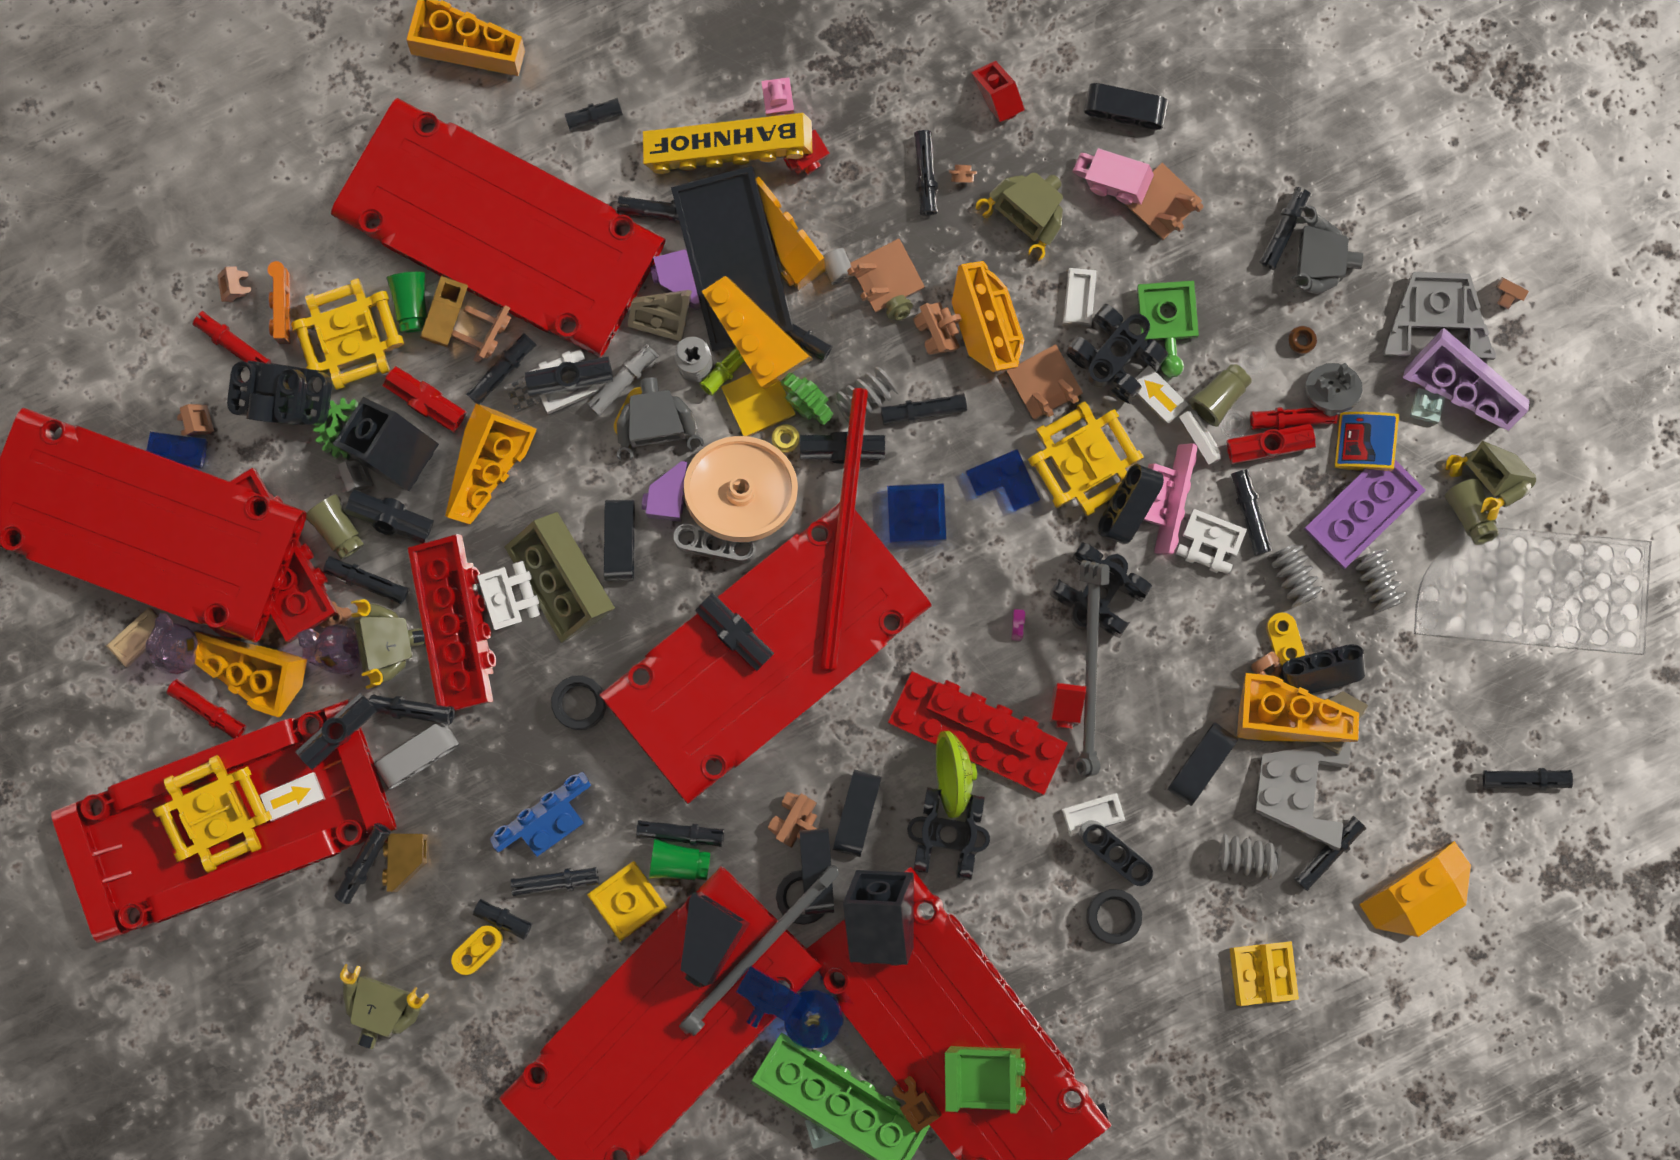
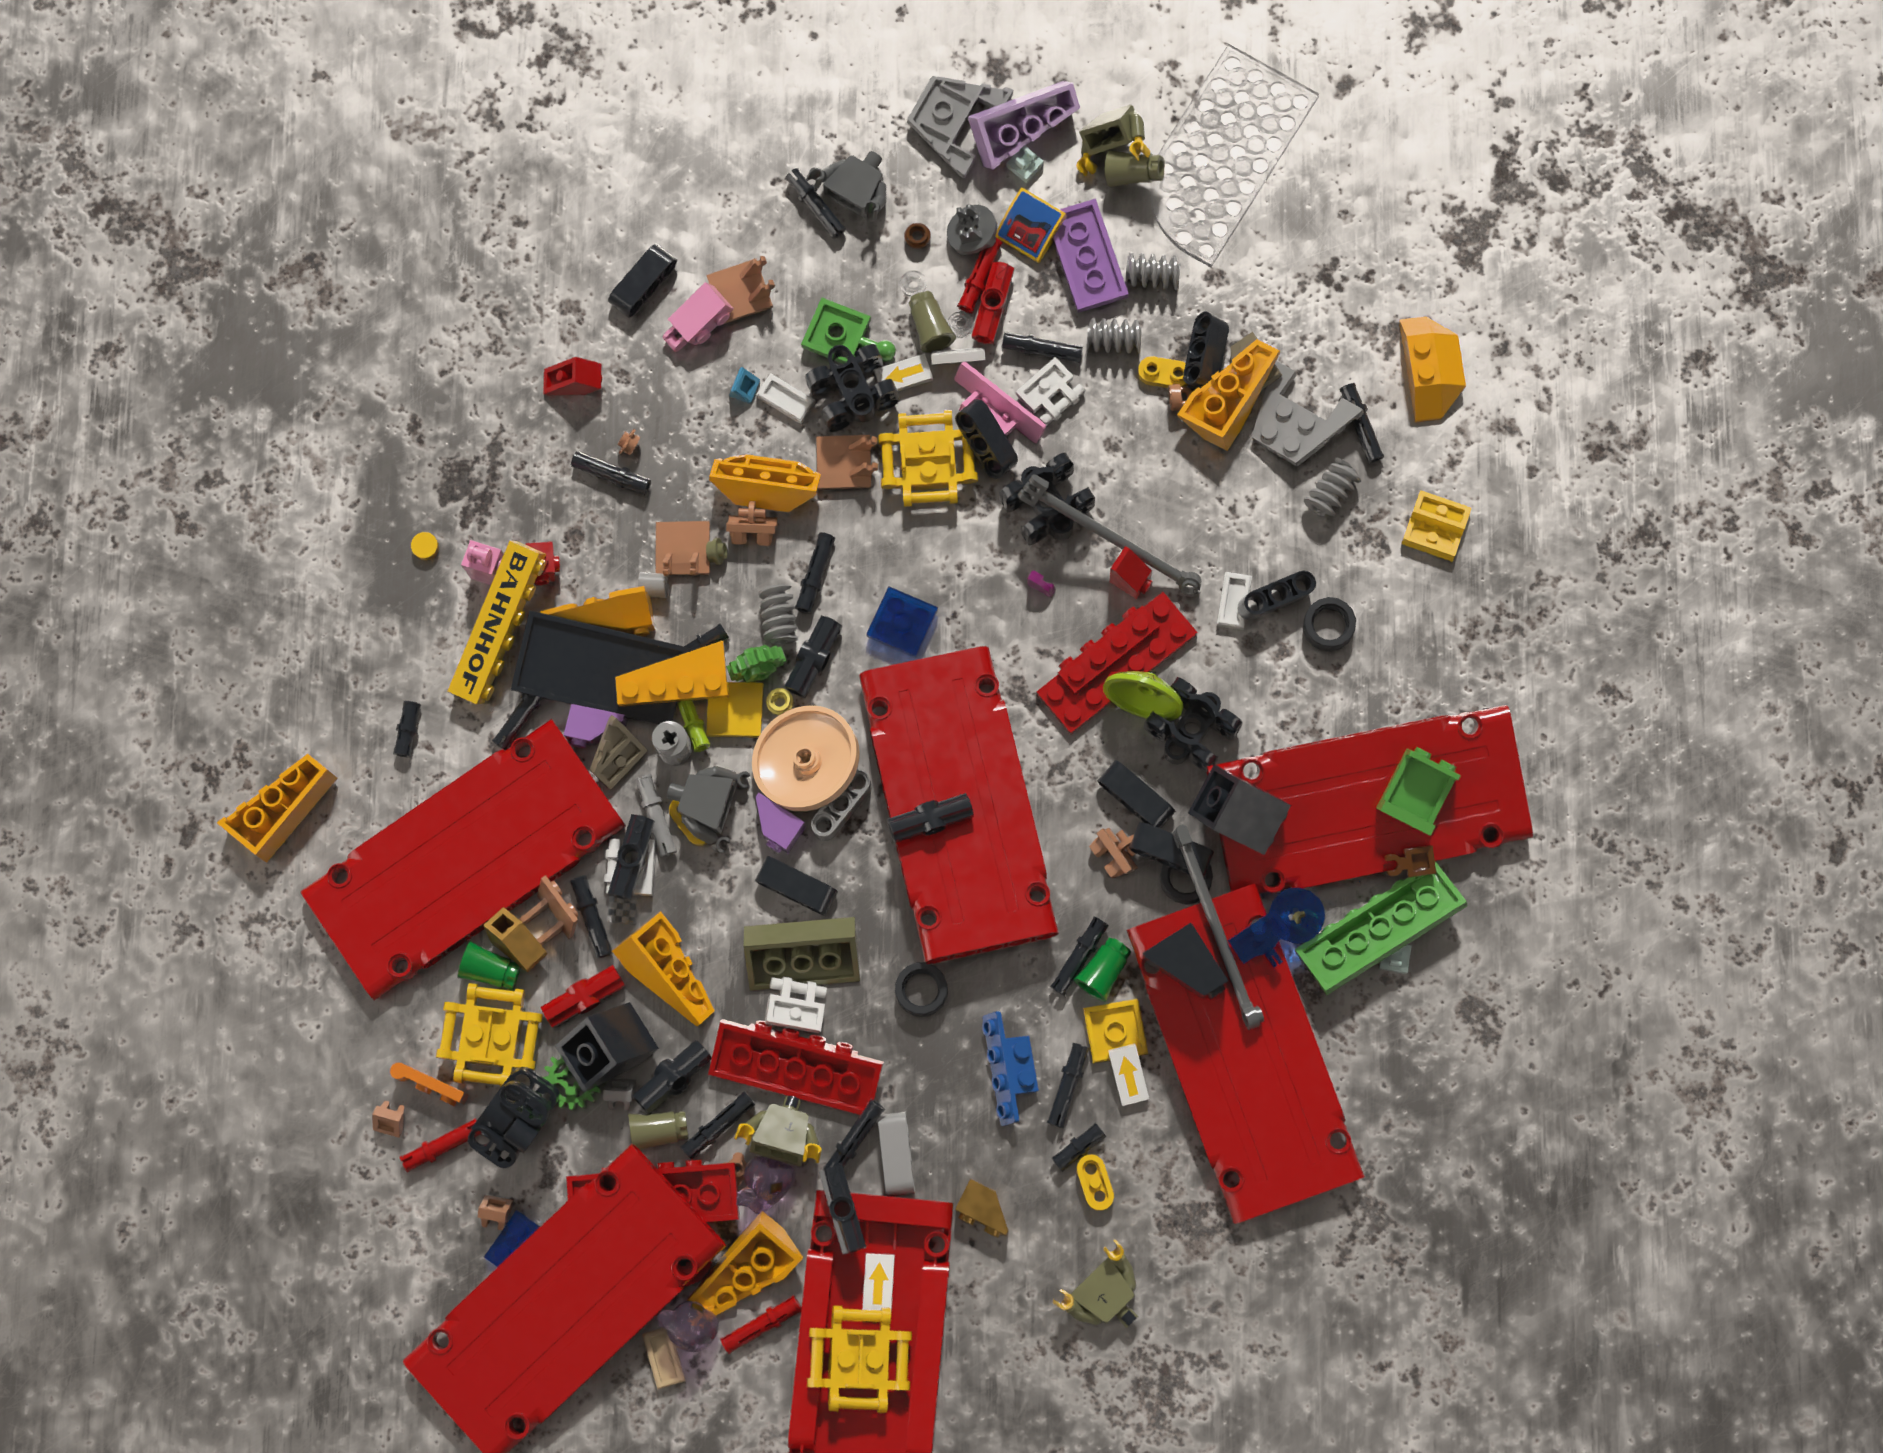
camera: 60 degrees left, 5 degrees down
black pin [334,823,391,904] -> none
red axle [821,388,868,670] -> none
clear blue plate [965,449,1040,512] -> none
olive torso [976,173,1063,262] -> none
black beam [1167,722,1238,806] -> none
black pin [1482,768,1573,791] -> none
nougat tile [1496,277,1529,309] -> none
none -> yellow tile [411,532,439,560]
none -> dark azure slope [729,367,760,403]
none -> white tile [1108,1044,1149,1106]

